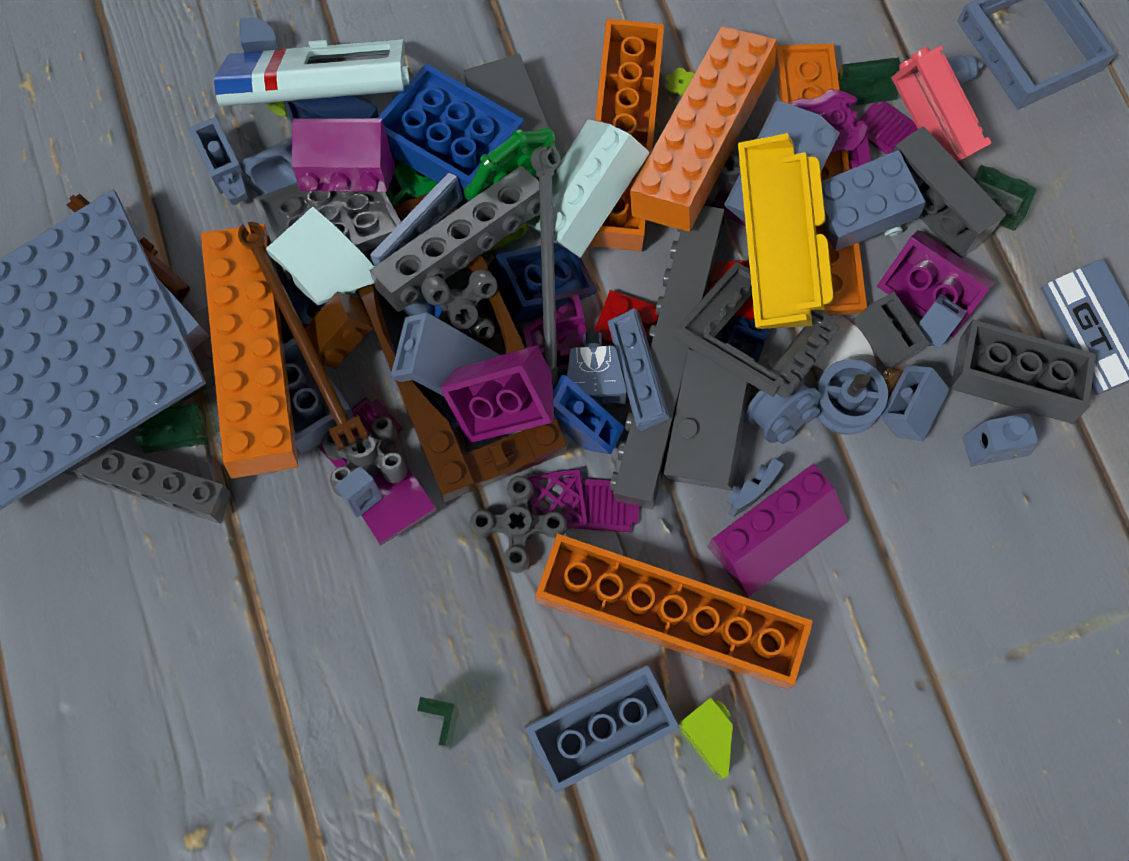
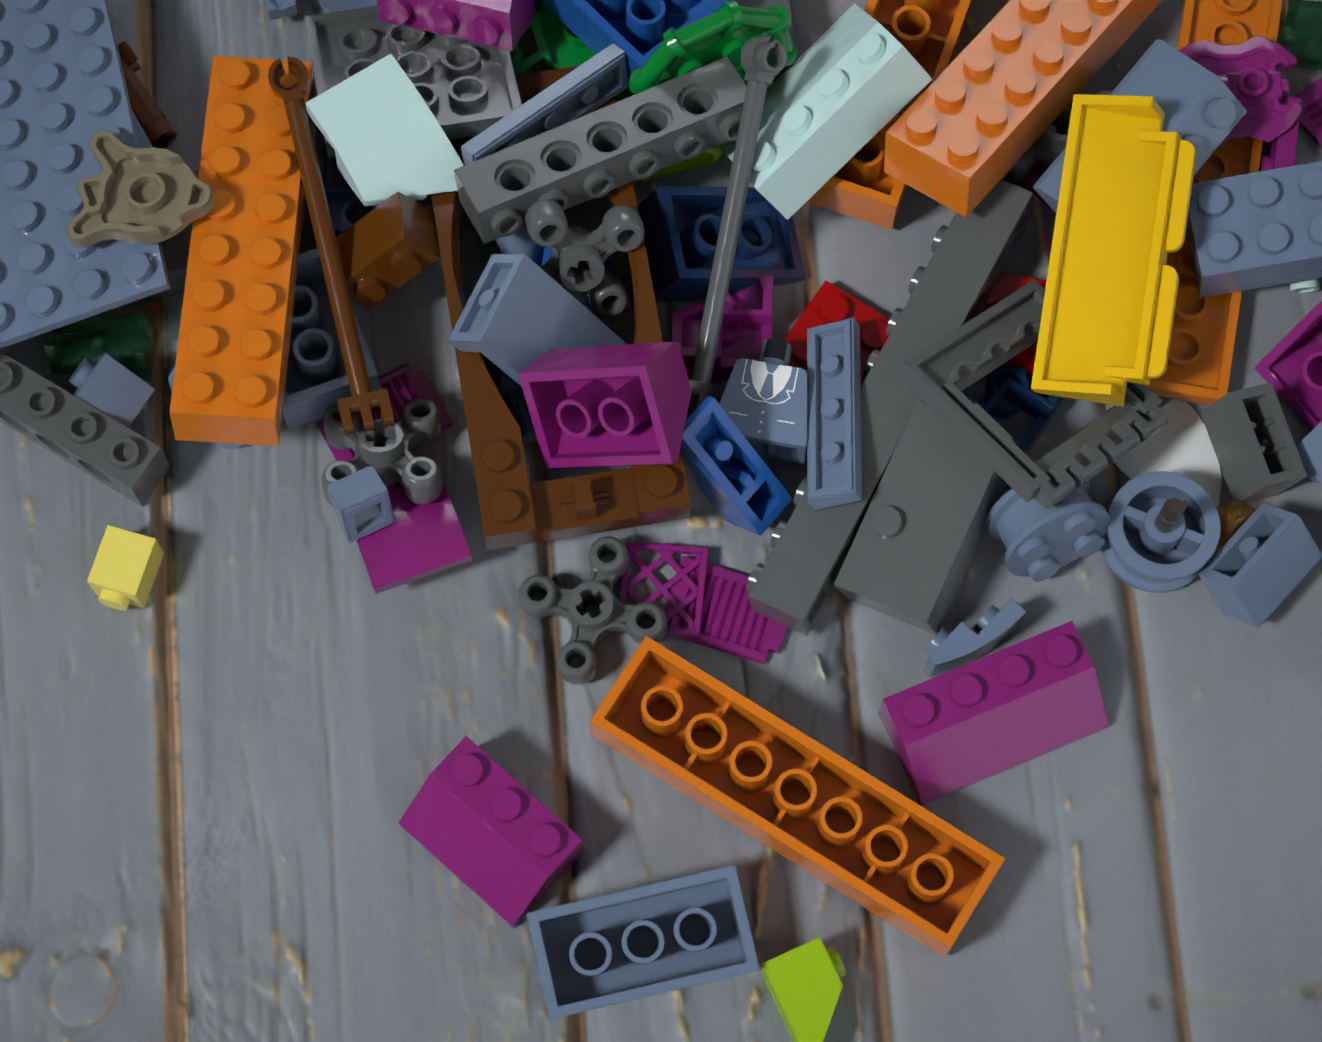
camera: 15 degrees right, 0 degrees up
clear green panel [417,697,459,750] -> none
none -> dark tan tile [66,130,215,248]
none -> sand blue brick [69,353,155,427]
none -> light yellow brick [87,525,164,611]
none -> magenta slope [399,736,584,929]

